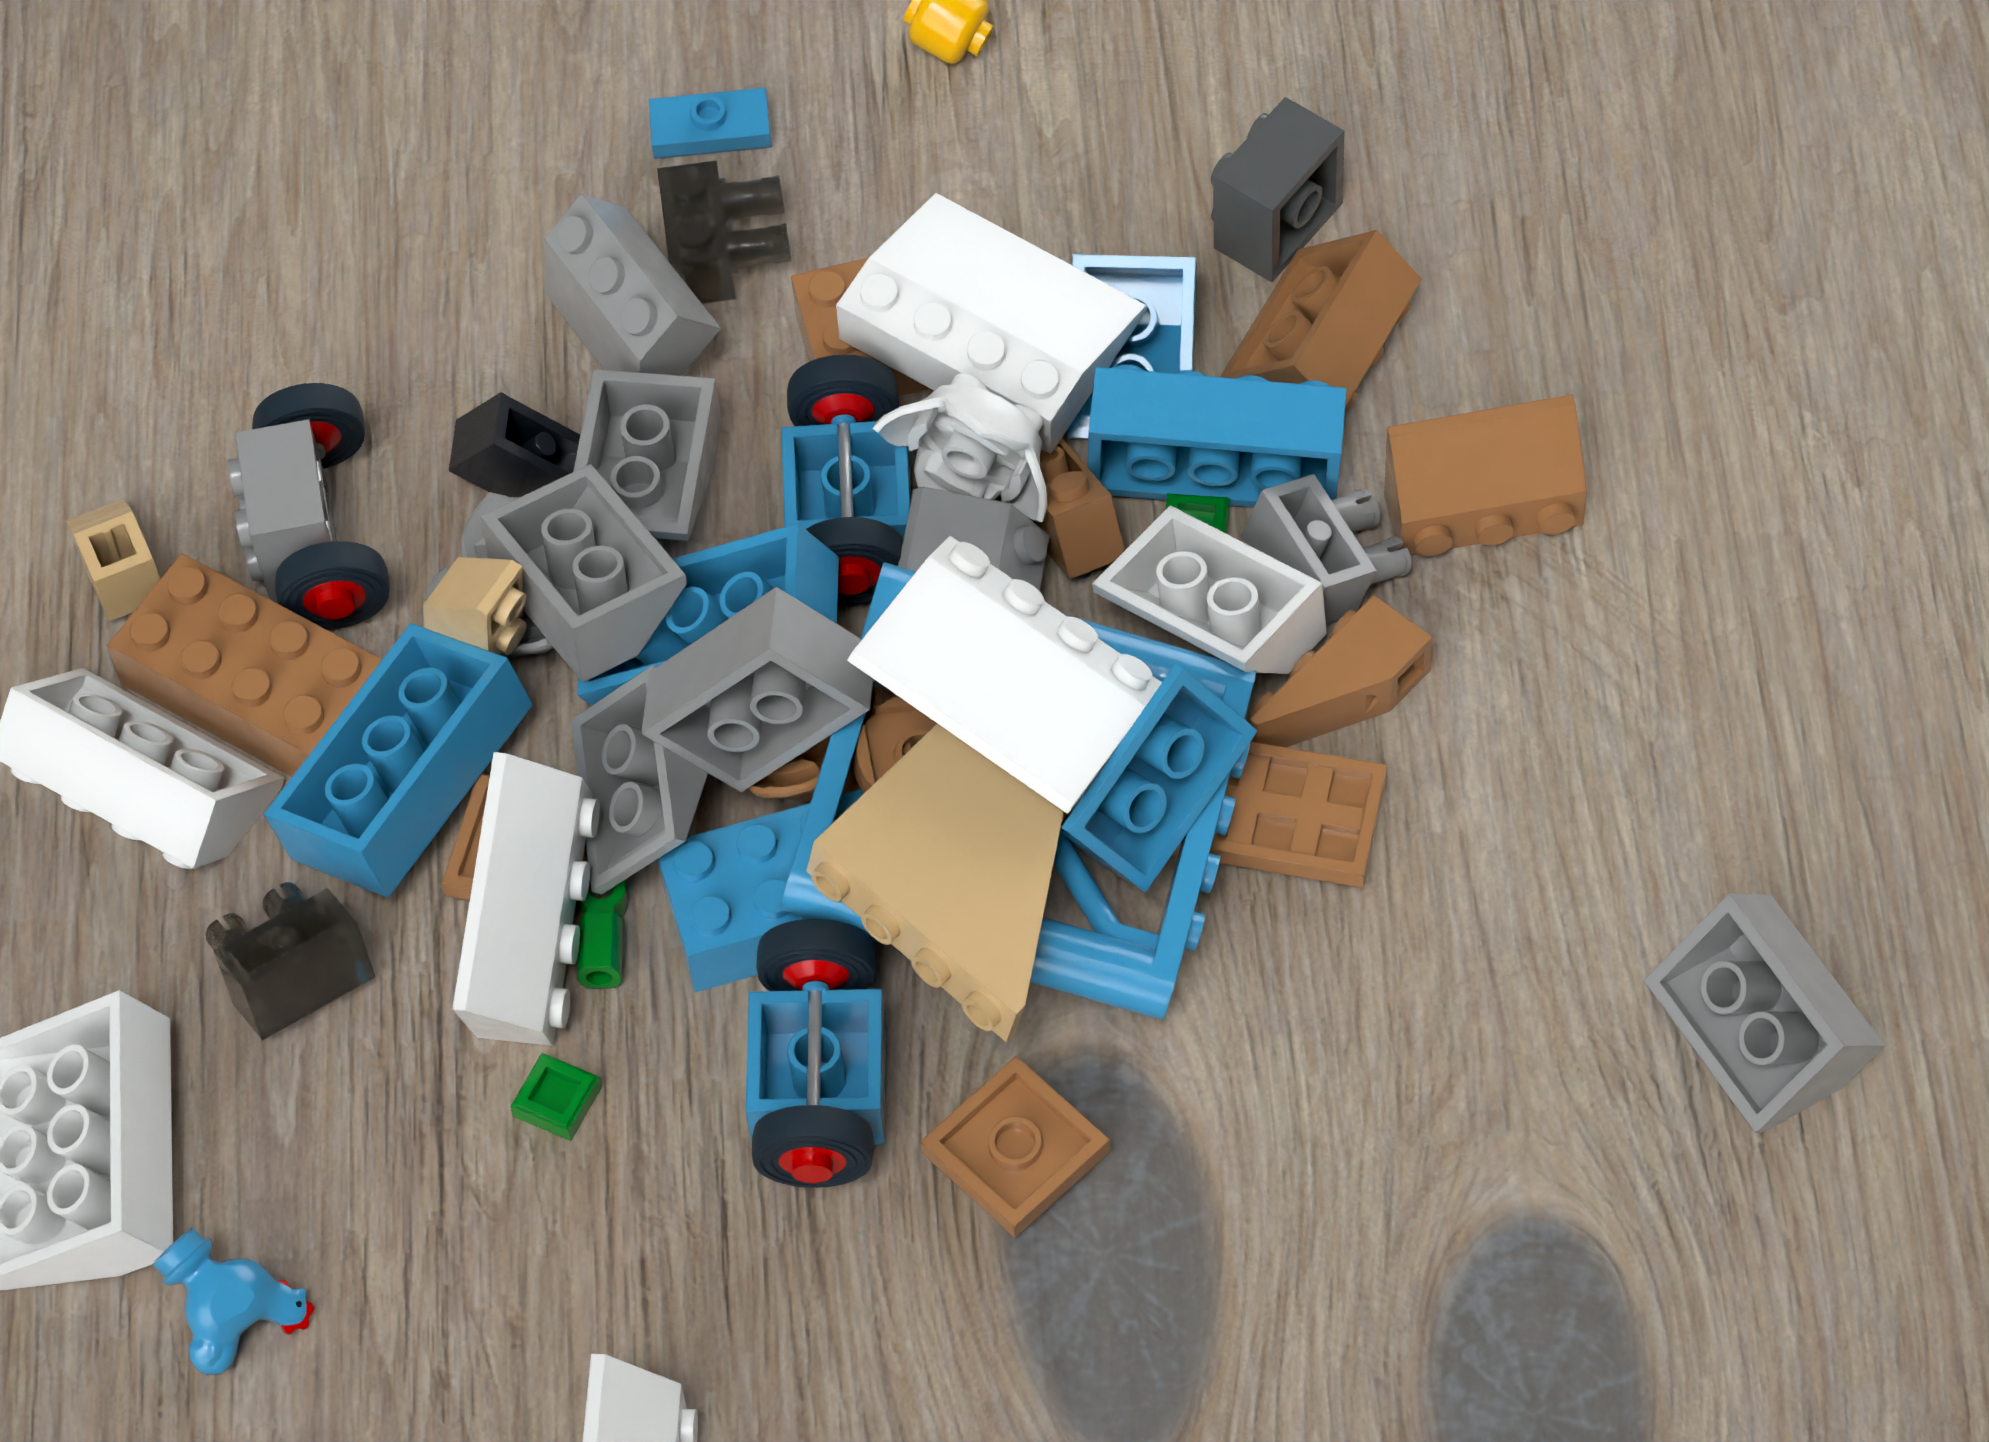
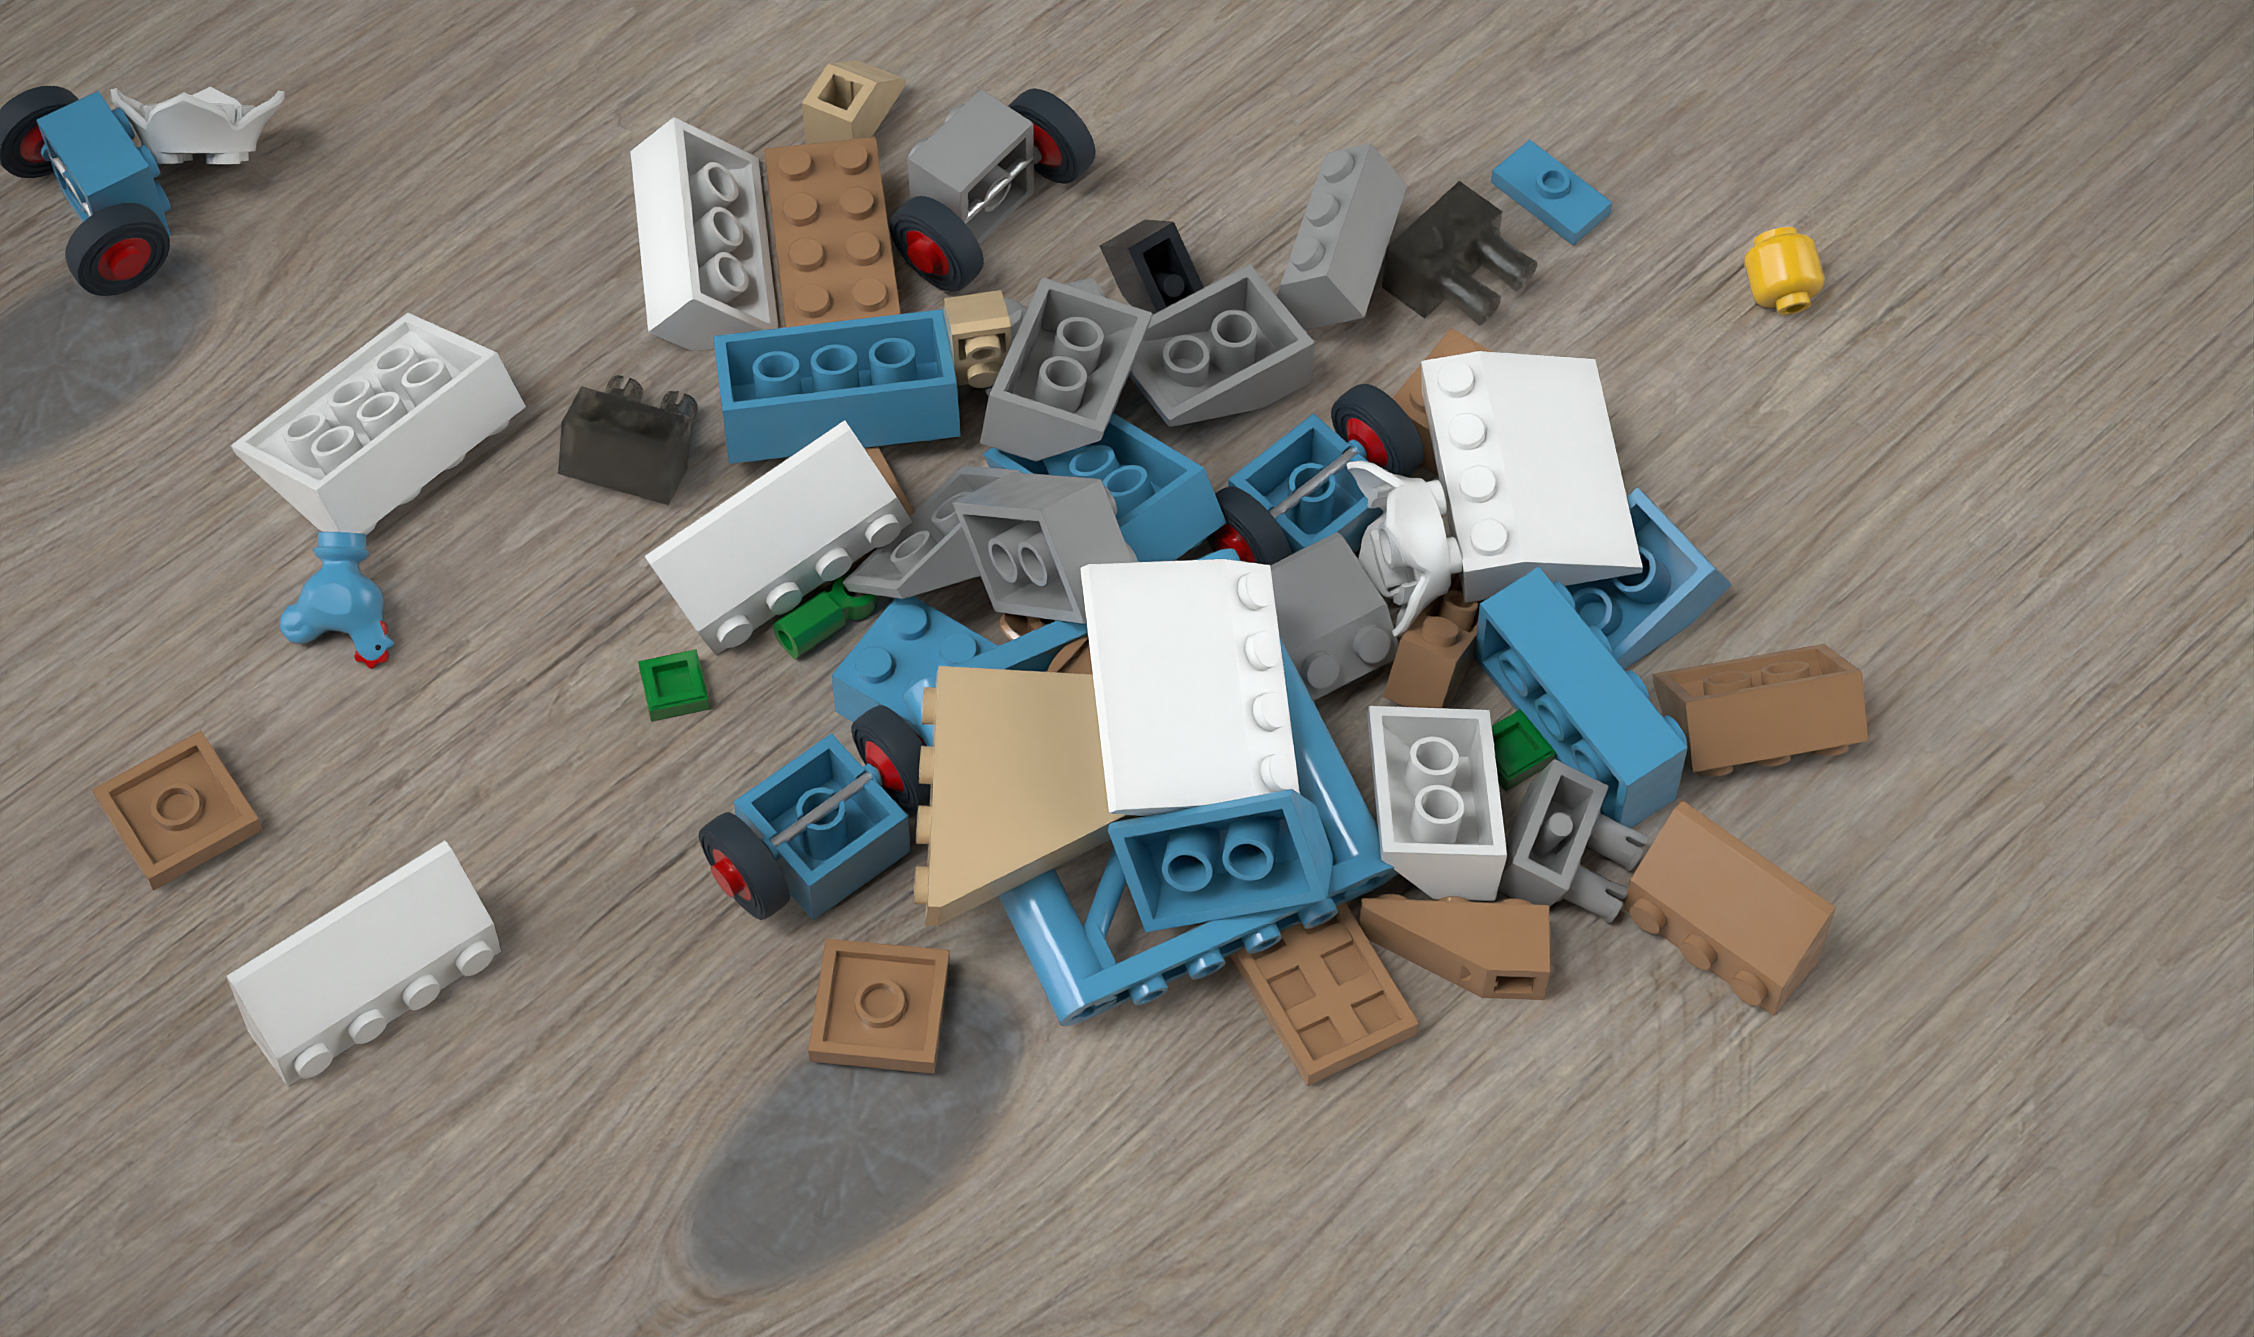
camera: 45 degrees right, 0 degrees up
dark grey brick [1211,97,1345,282] -> none

